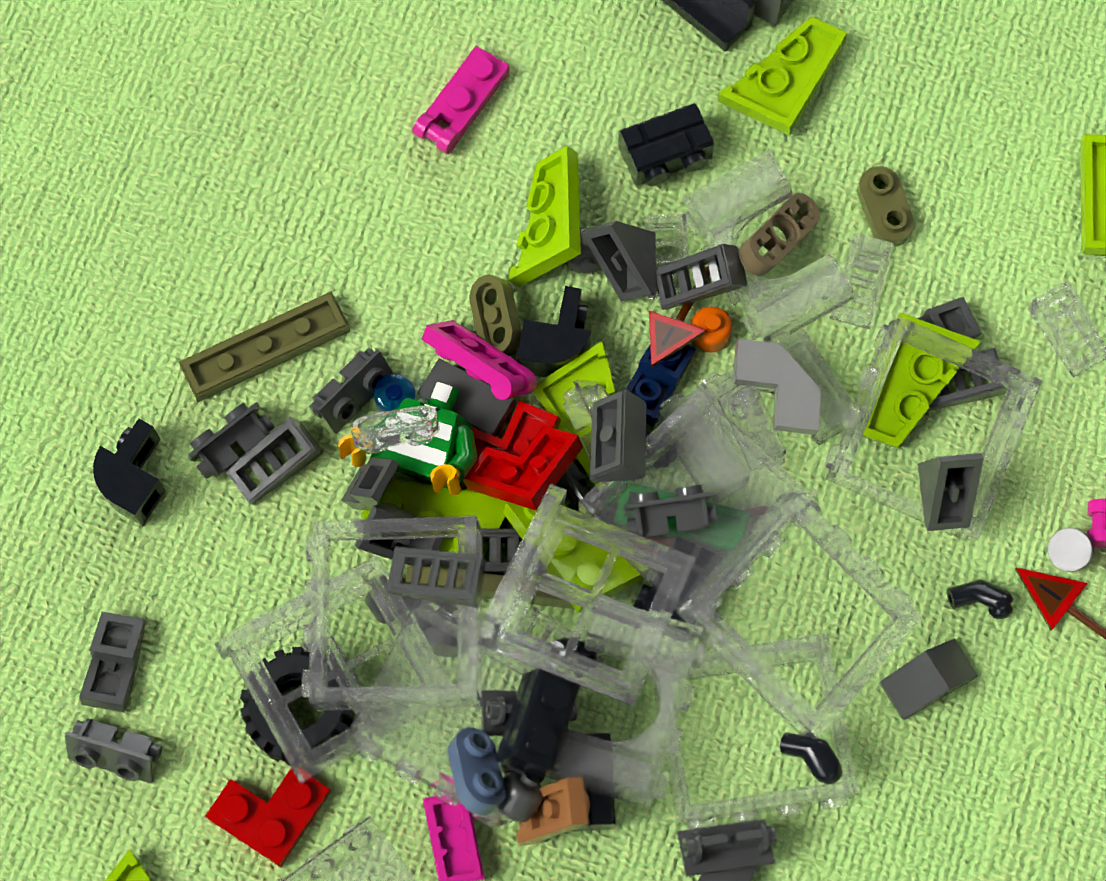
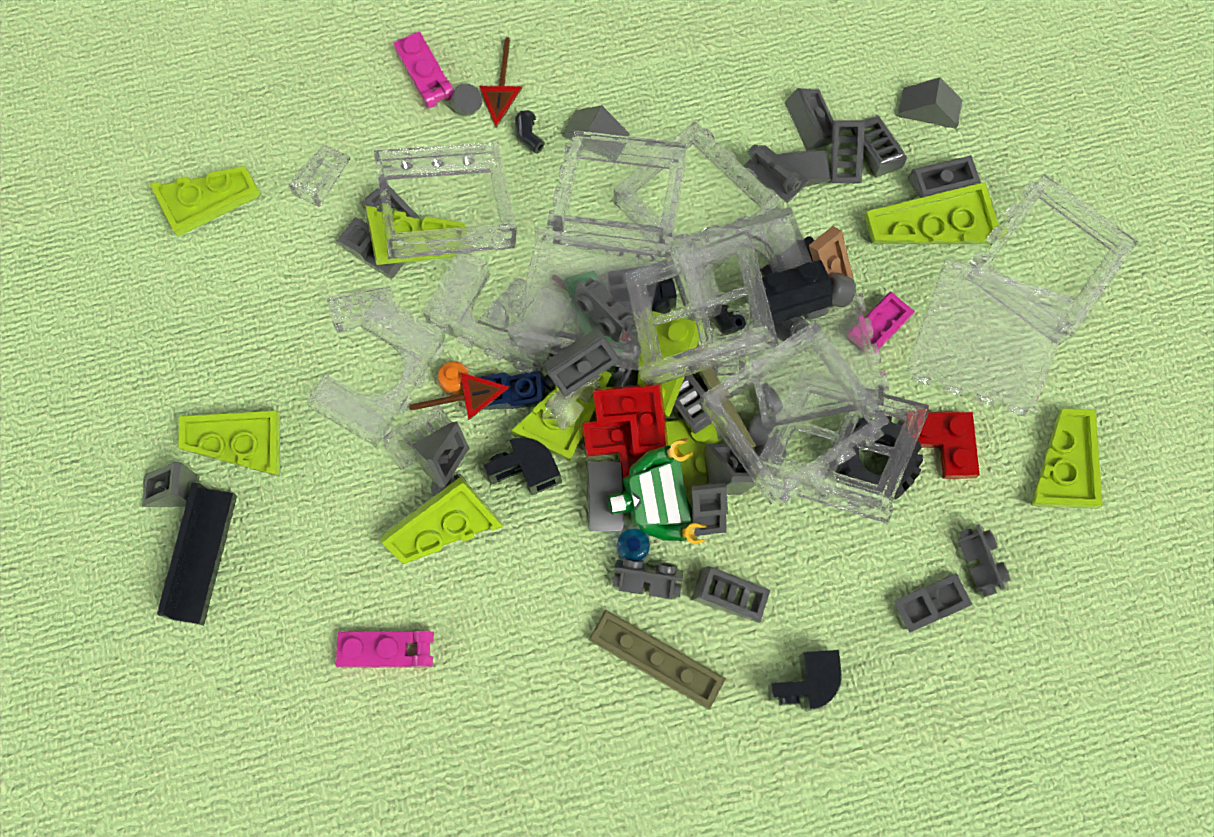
camera: 120 degrees left, 0 degrees up
dark grey hinge [188,402,275,480] -> none
clear plate [350,406,440,453] -> none
dark grey slope [386,547,486,608] -> none
dark pink plate [422,320,537,400] -> none
sand blue plate [448,727,506,815] -> none
olive plate [469,275,522,356] -> none
black brick [618,103,714,186] -> none
dark grey slope [656,244,748,310] -> none
light grey tile [733,339,821,435] -> none
dark tan beam [738,193,820,276] -> none
black arm [780,732,842,785] -> none
olive plate [857,166,914,247] -> none
dark grey slope [918,453,984,531] -> none

